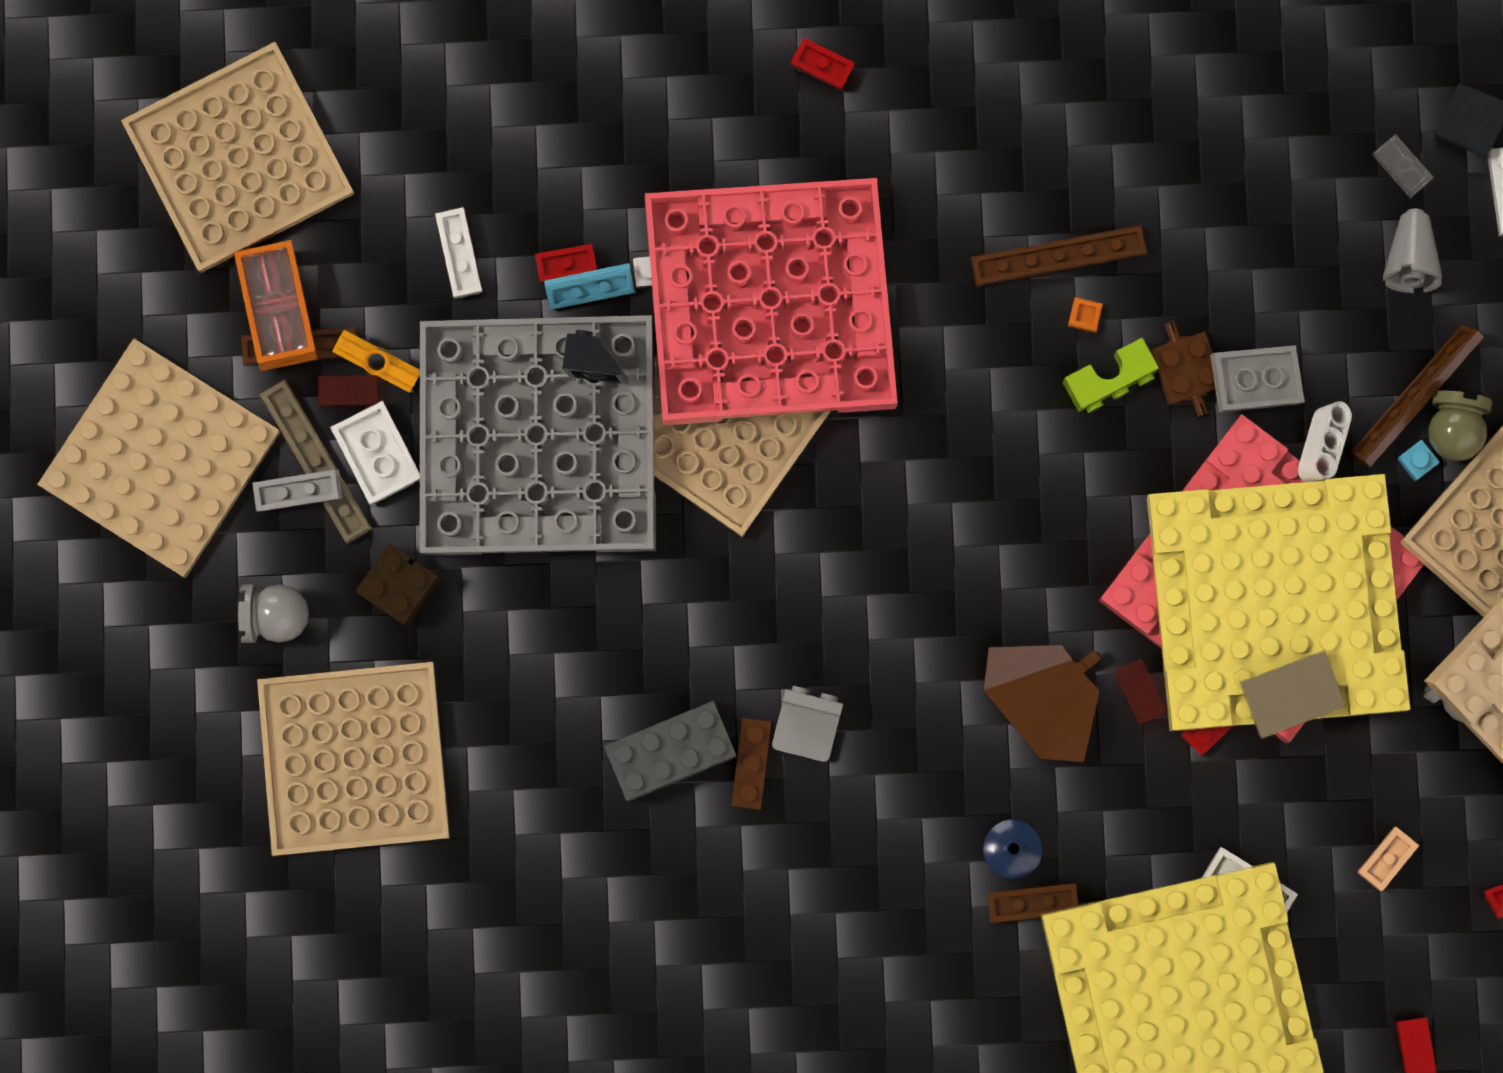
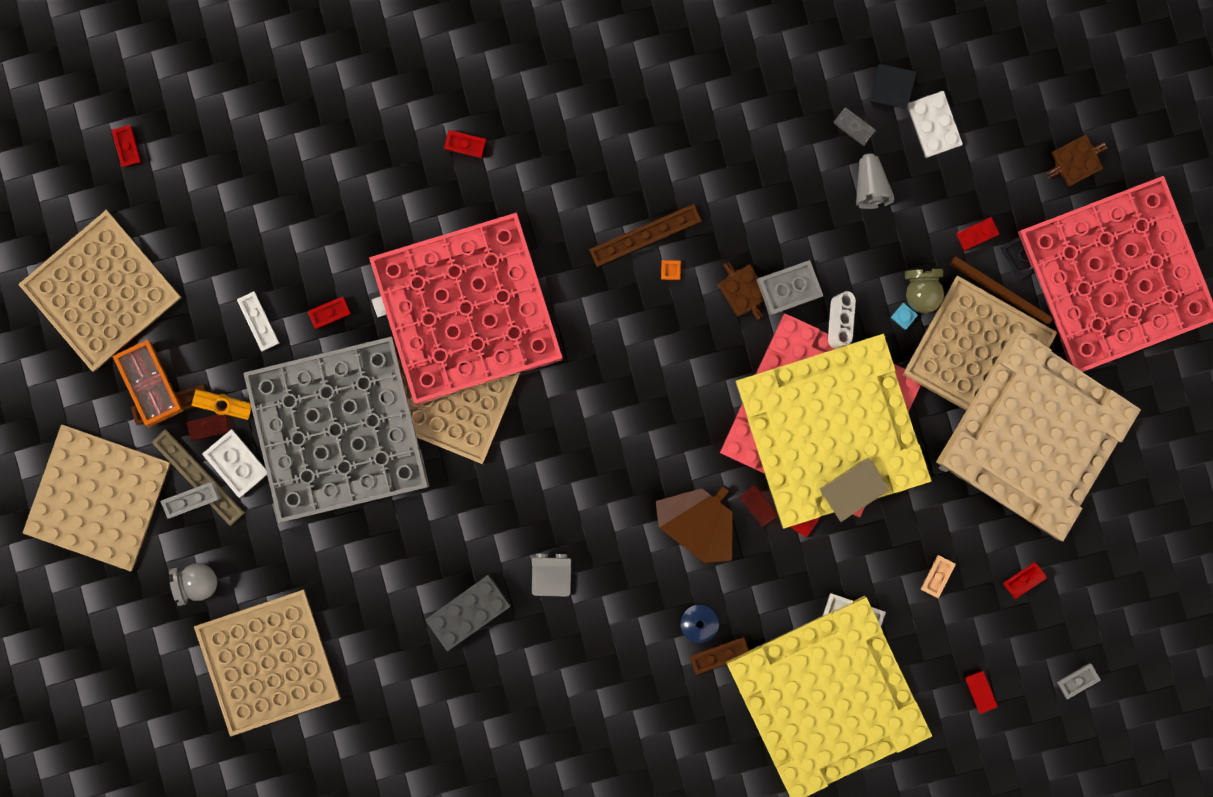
camera: 15 degrees left, 5 degrees up
dark brown piece [355,543,441,627] -> none
medium azure tile [544,263,636,310] -> none
black slope [562,330,629,385] -> none
reddish brown plate [732,718,771,810] -> none
lime arch [1063,338,1159,413] -> none
reddish brown tile [1349,325,1484,467] -> none

